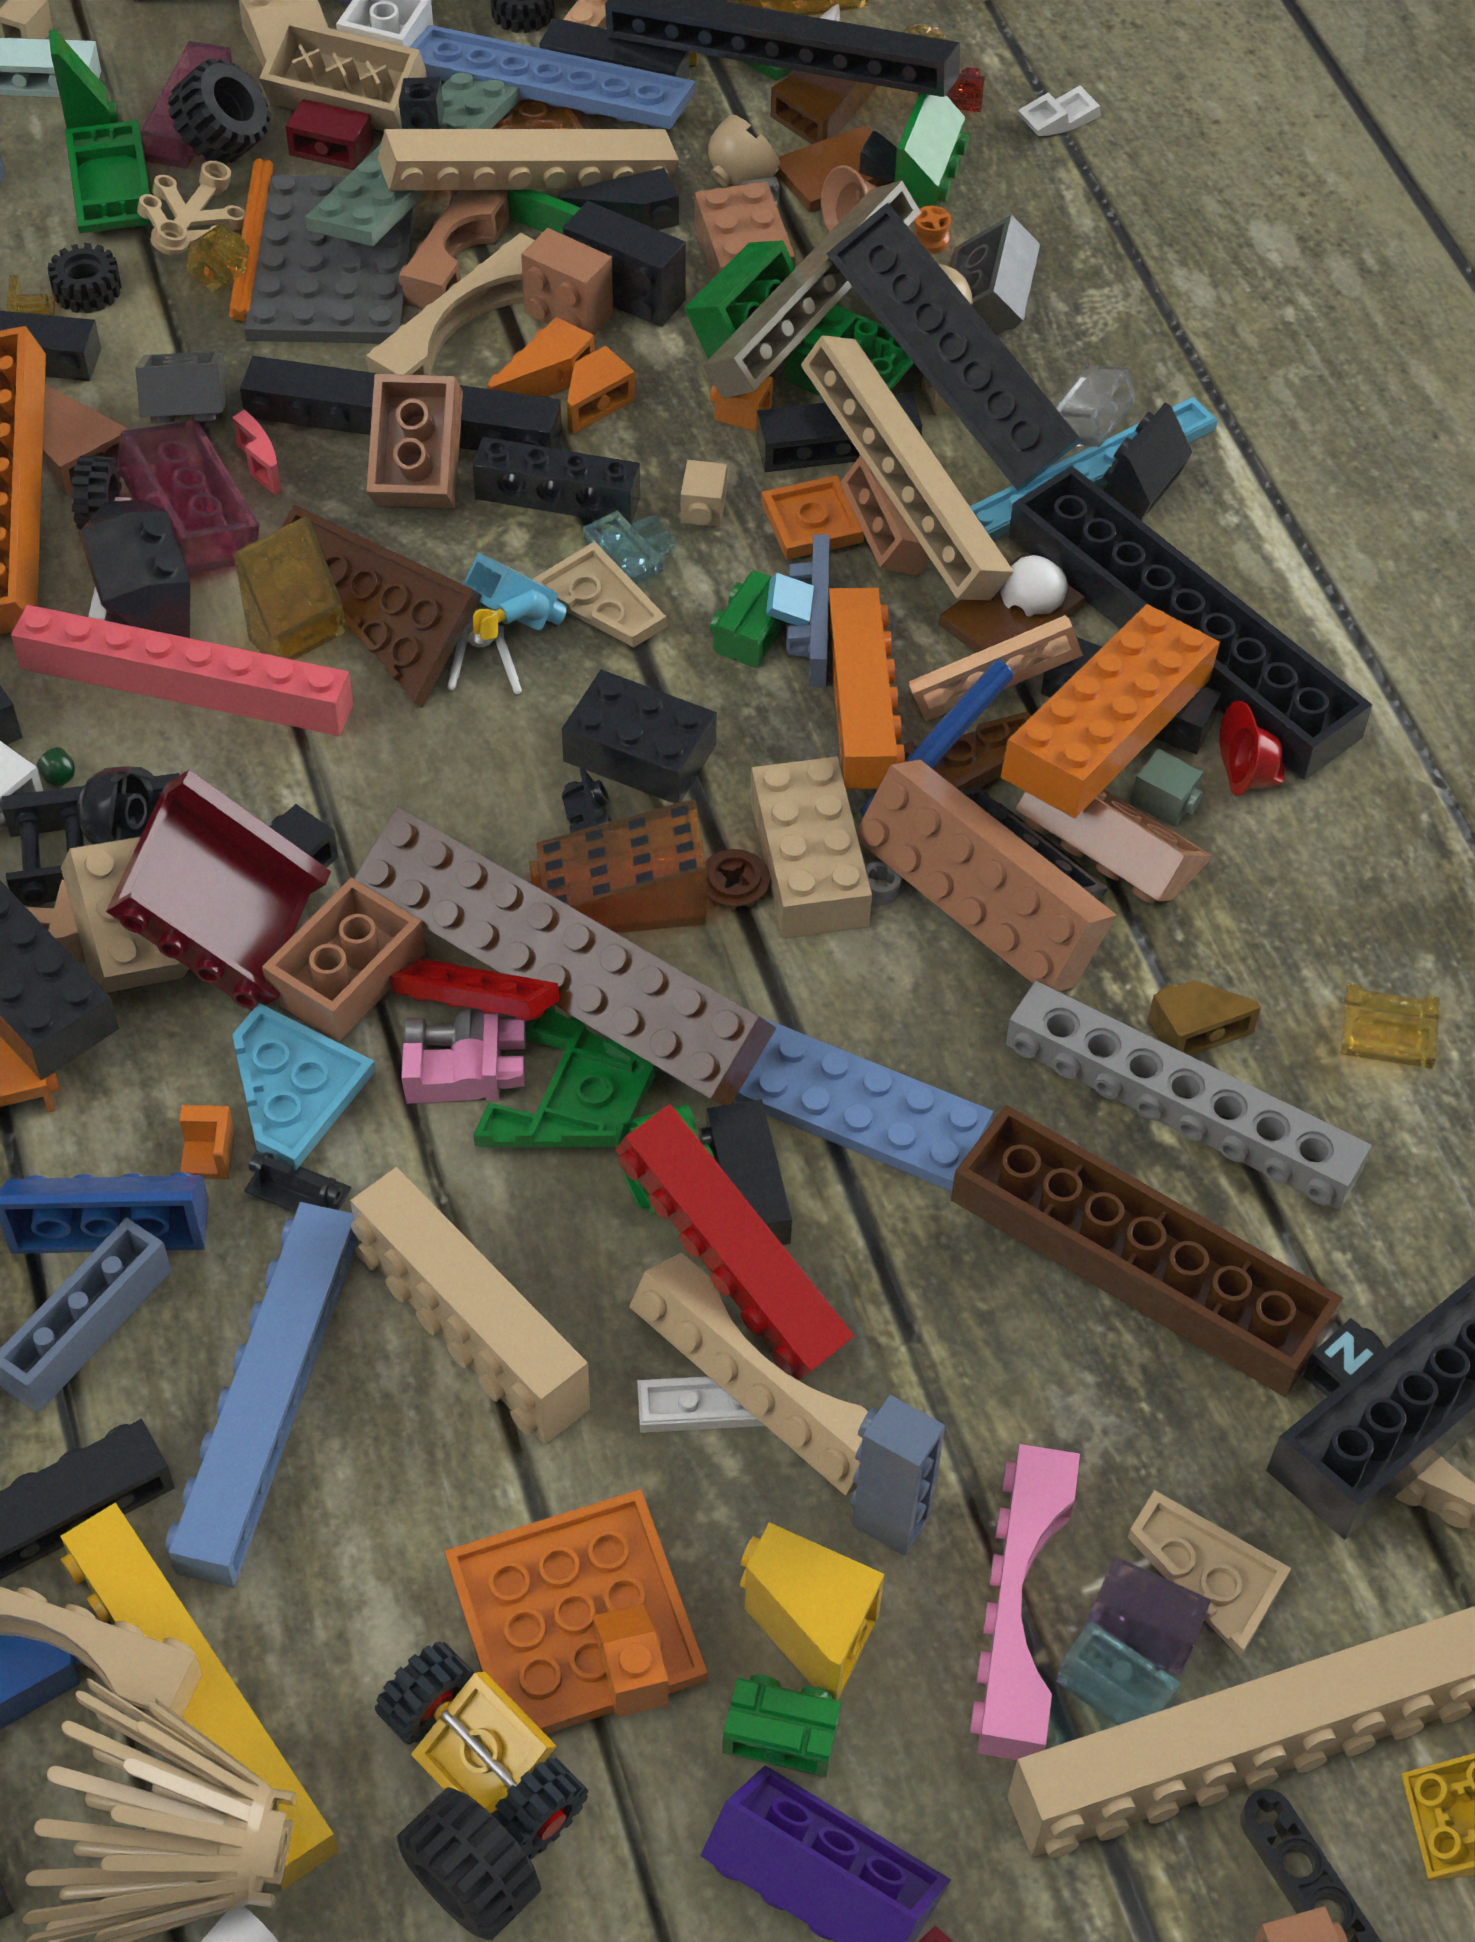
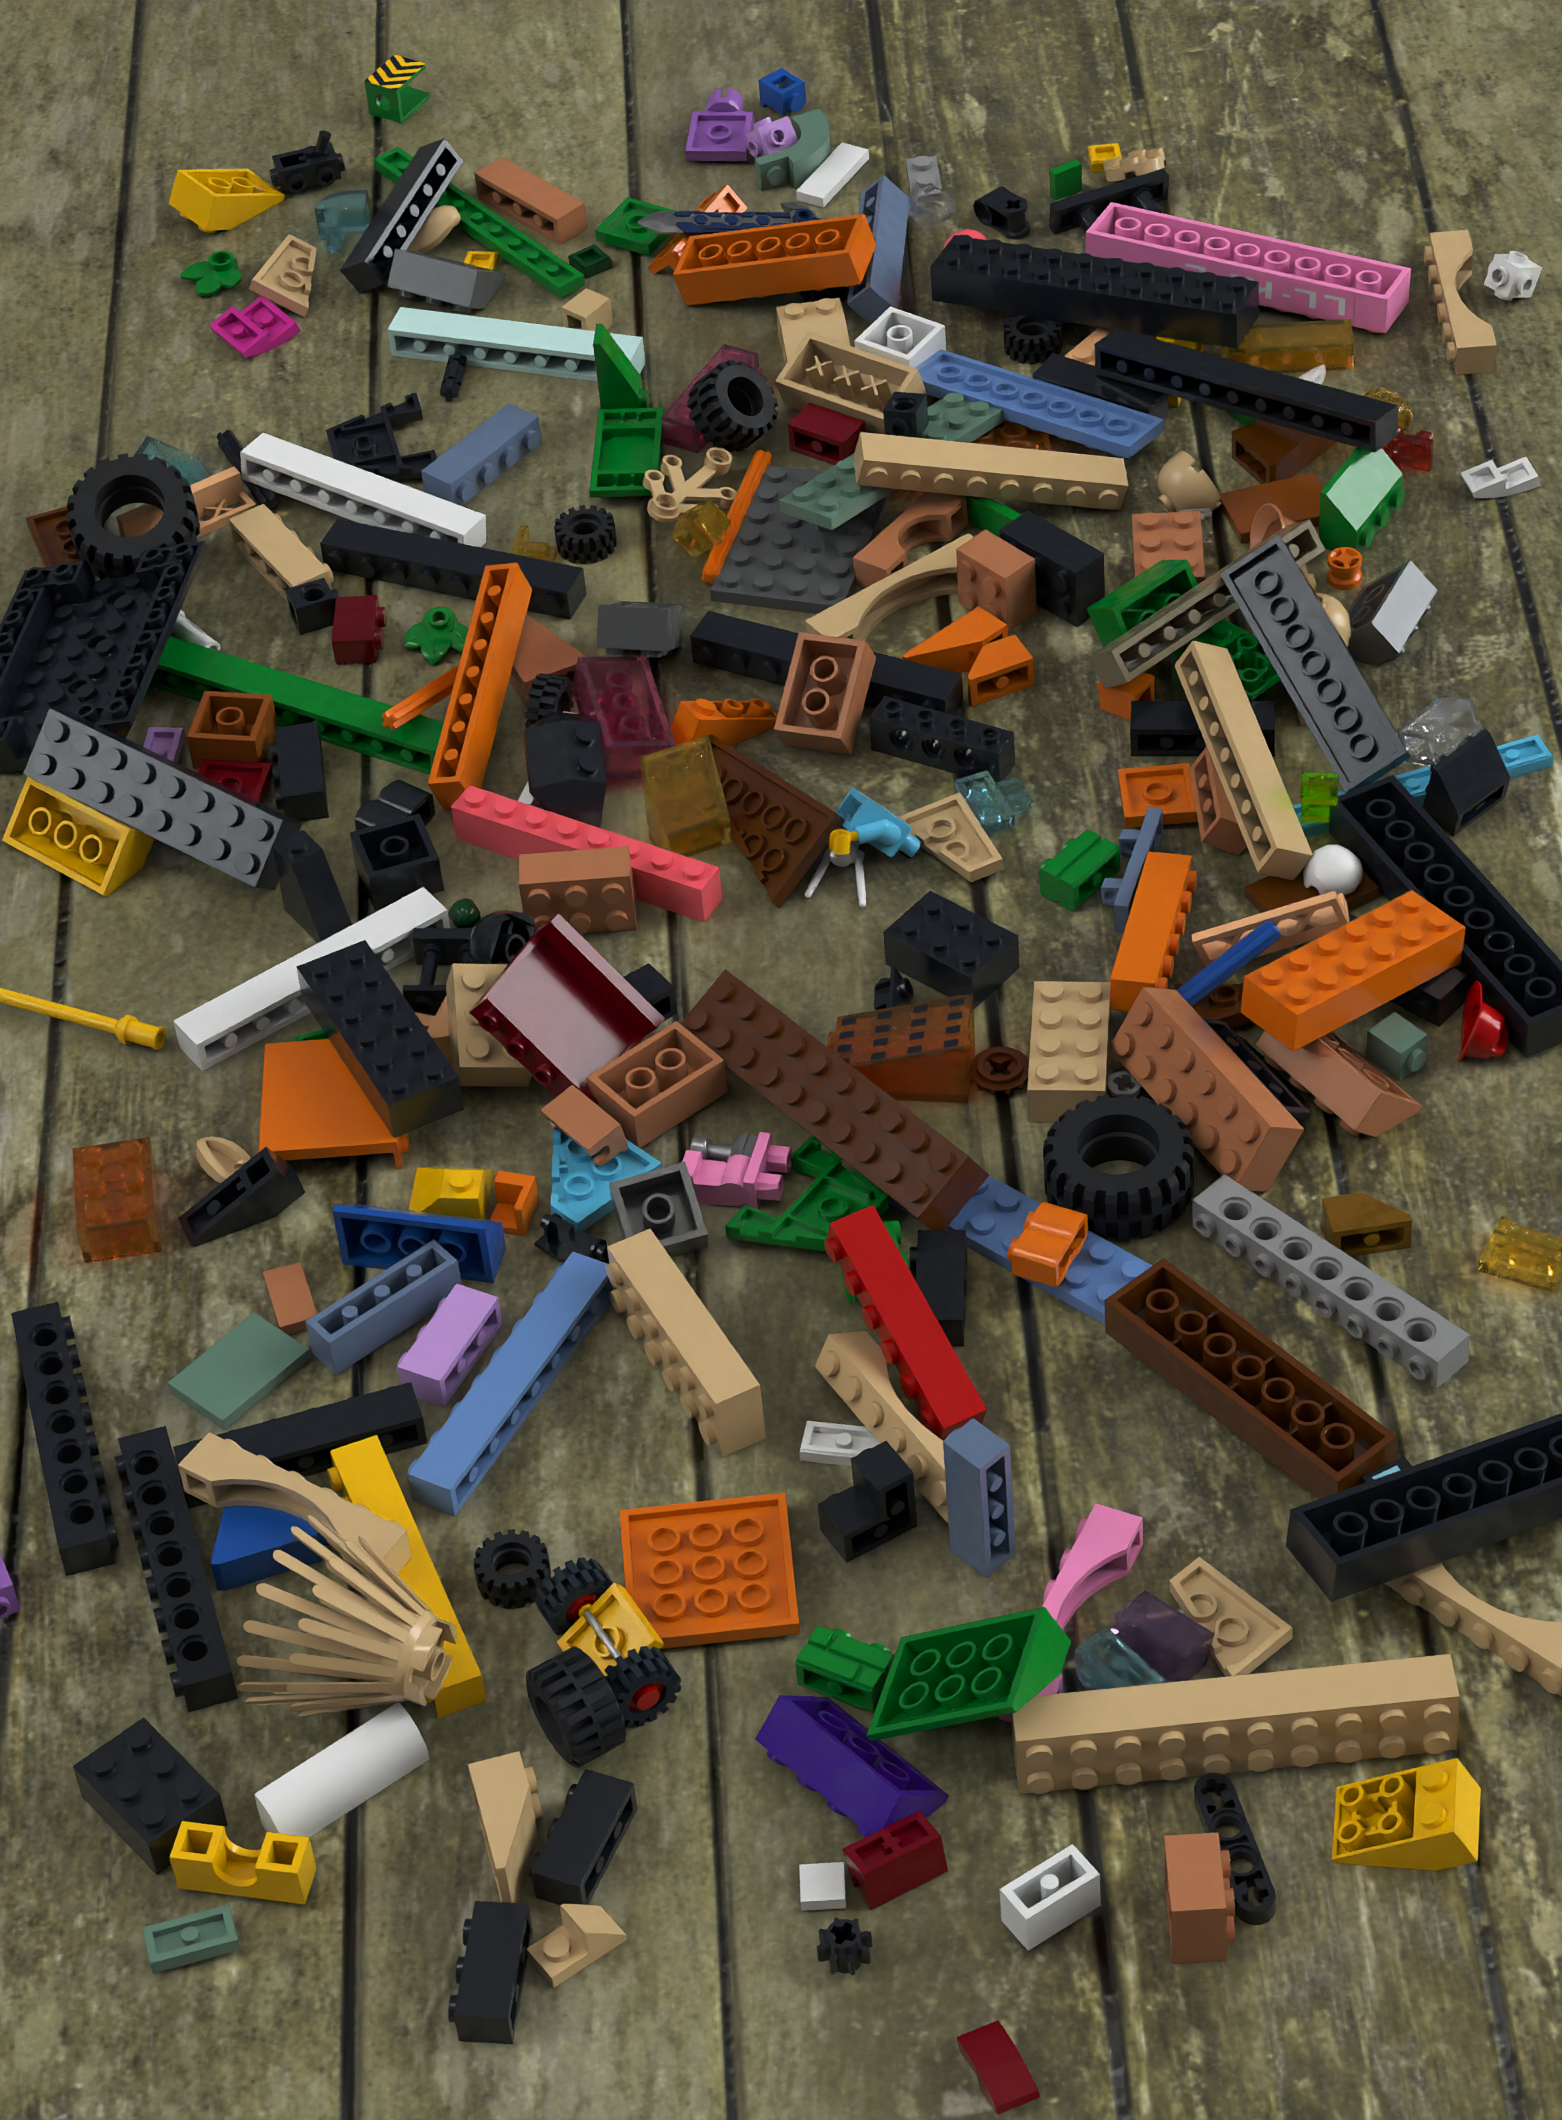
camera: 20 degrees right, 10 degrees down
coral slope [232,410,281,495] -> none
red plate [390,958,560,1021] -> none
black slope [558,168,679,230] -> none
orange slope [592,1604,669,1718] -> none
tan brick [681,460,727,527] -> none
yellow slope [740,1522,885,1700] -> none
medium azure tile [766,573,814,625] -> none
black slope [859,130,897,182] -> none
none -> lavender brick [397,1283,503,1408]
none -> yellow slope [408,1167,494,1219]
none -> black tyre [474,1529,551,1609]
none -> nougat brick [519,846,637,934]
none -> nougat hinge [540,1085,629,1166]
none -> dark grey brick [609,1161,708,1258]
none -> orange slope [667,699,777,756]
none -> black brick [818,1440,917,1563]
none -> green slope [866,1607,1071,1741]
none -> orange brick [1007,1202,1088,1288]
none -> black tyre [1043,1094,1194,1242]
none -> clear neon green slope [1300,772,1339,823]

